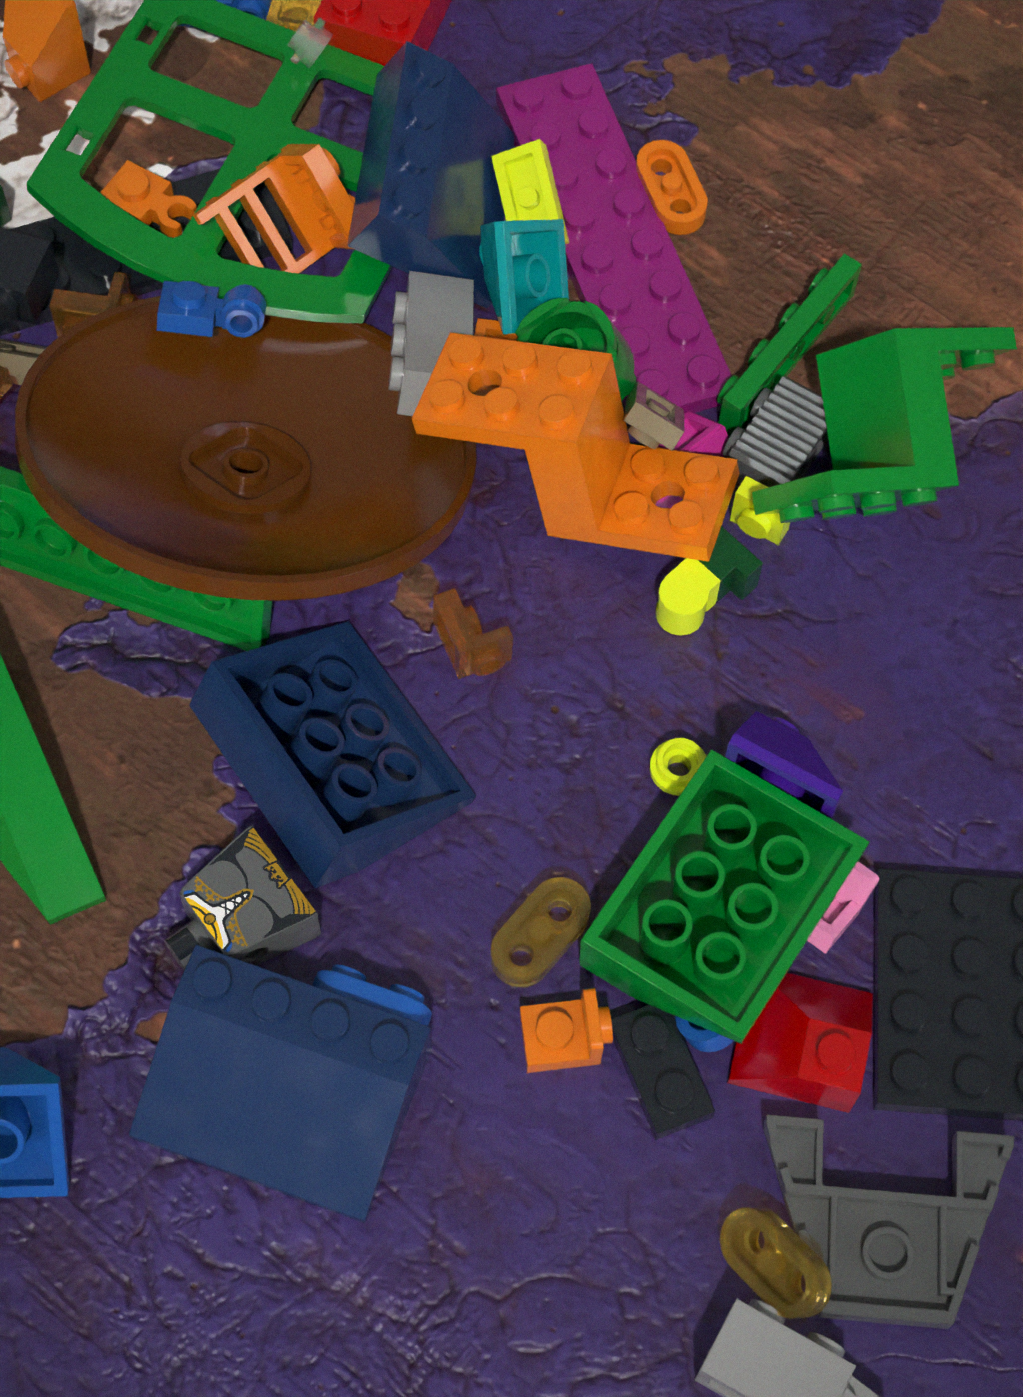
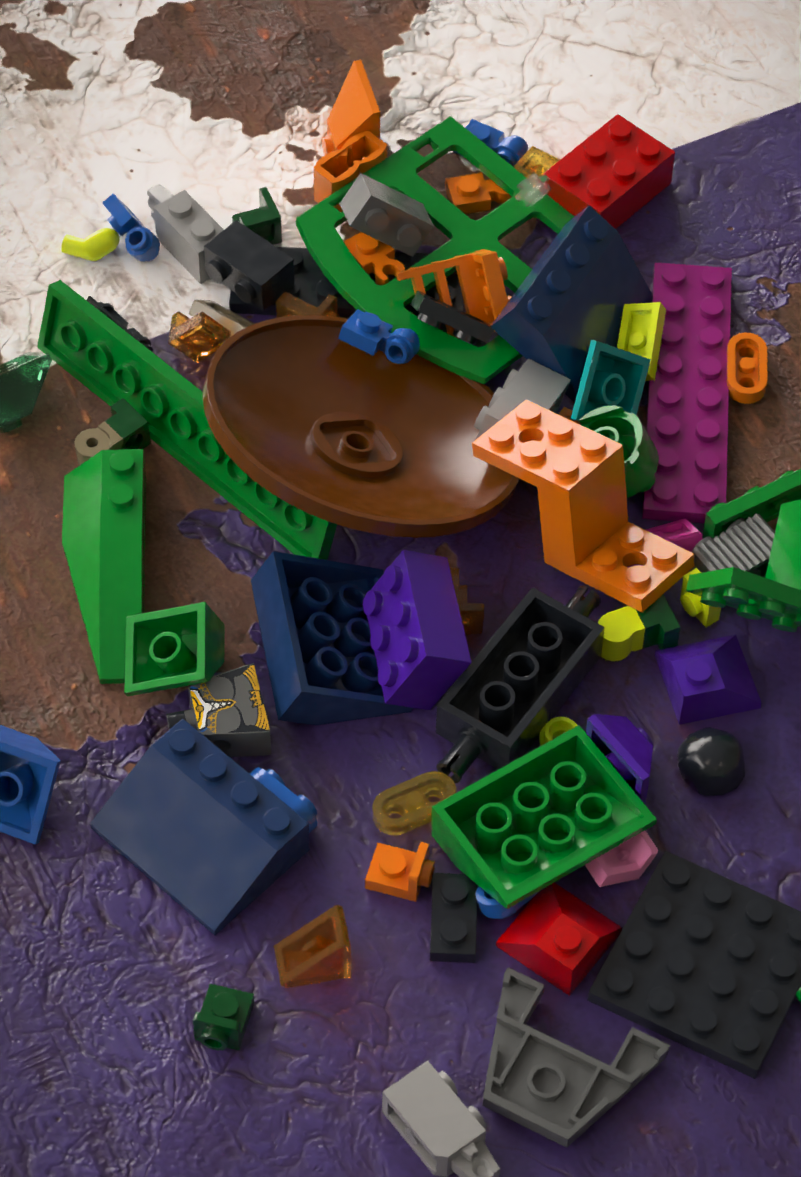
camera: 25 degrees right, 10 degrees down
dark tan plate [624,381,684,451] -> none
clear yellow plate [720,1207,832,1319] -> none
none -> green slope [124,602,225,696]
none -> dark green bracket [193,984,255,1051]
none -> clear orange slope [274,905,351,988]
none -> orange brick [313,131,387,212]
none -> dark grey brick [340,173,434,257]
none -> dark purple brick [363,550,472,710]
none -> black plate [411,290,494,344]
none -> black brick [436,585,605,783]
none -> orange plate [445,172,512,214]
none -> dark purple slope [655,635,762,725]
none -> black hair [677,727,745,796]

